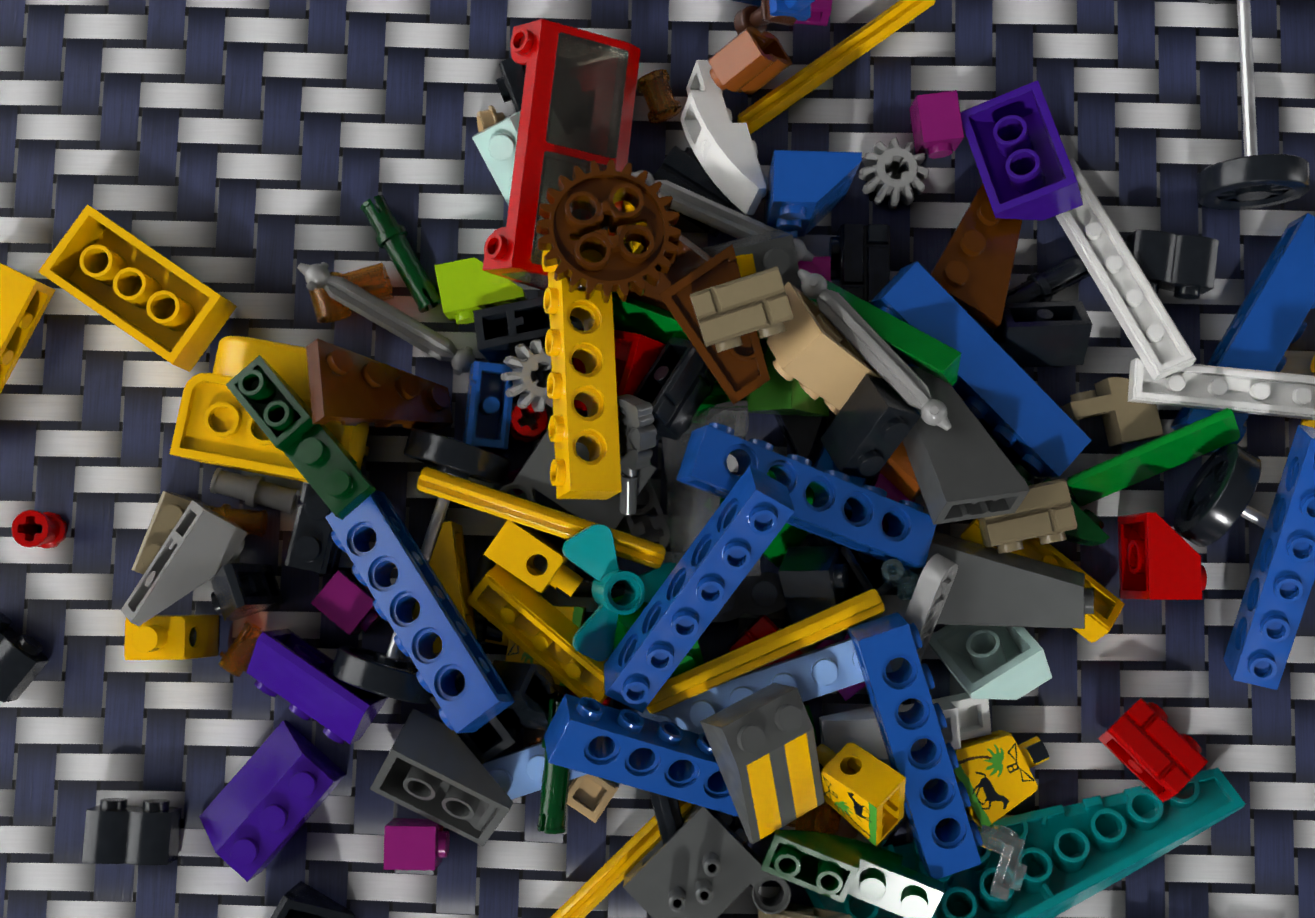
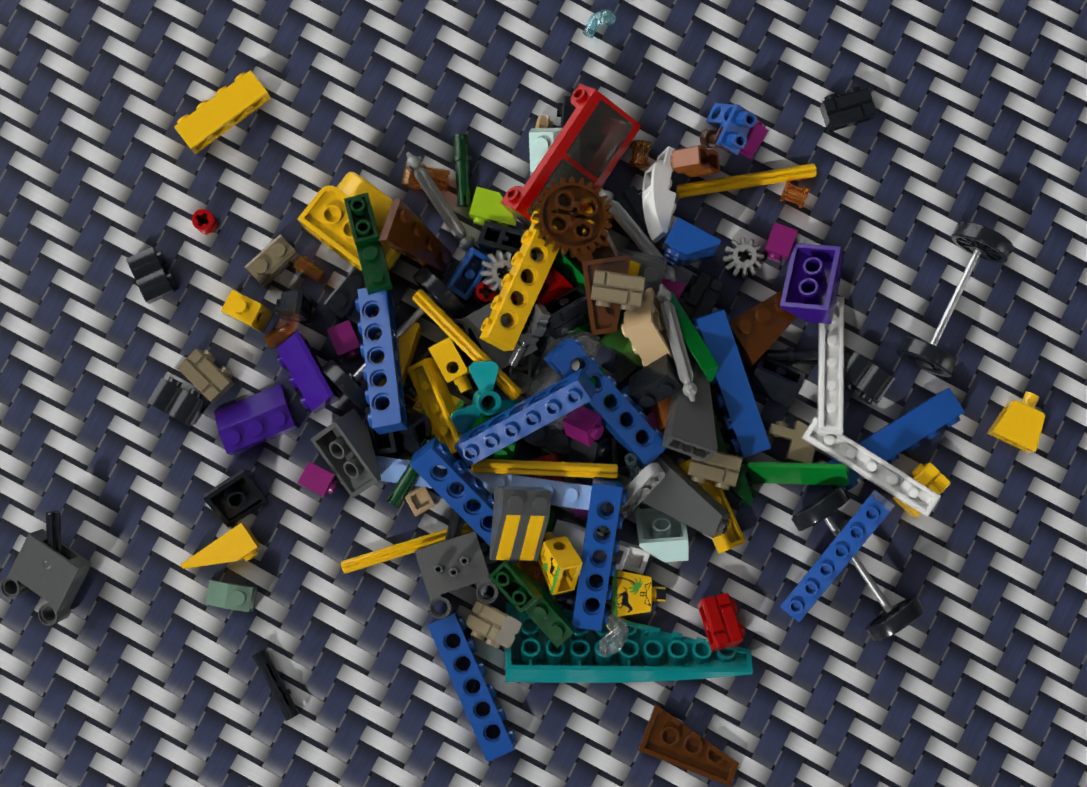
camera: 25 degrees right, 0 degrees up
yellow brick [38,204,237,372] -> none
light grey slope [121,500,248,626] -> none
light grey pin [210,468,300,515] -> none
red slope [1118,512,1207,600] -> none
none -> dark tan brick [177,348,235,404]
none -> magenta brick [562,406,604,447]
none -> clear orange bush [779,181,809,209]

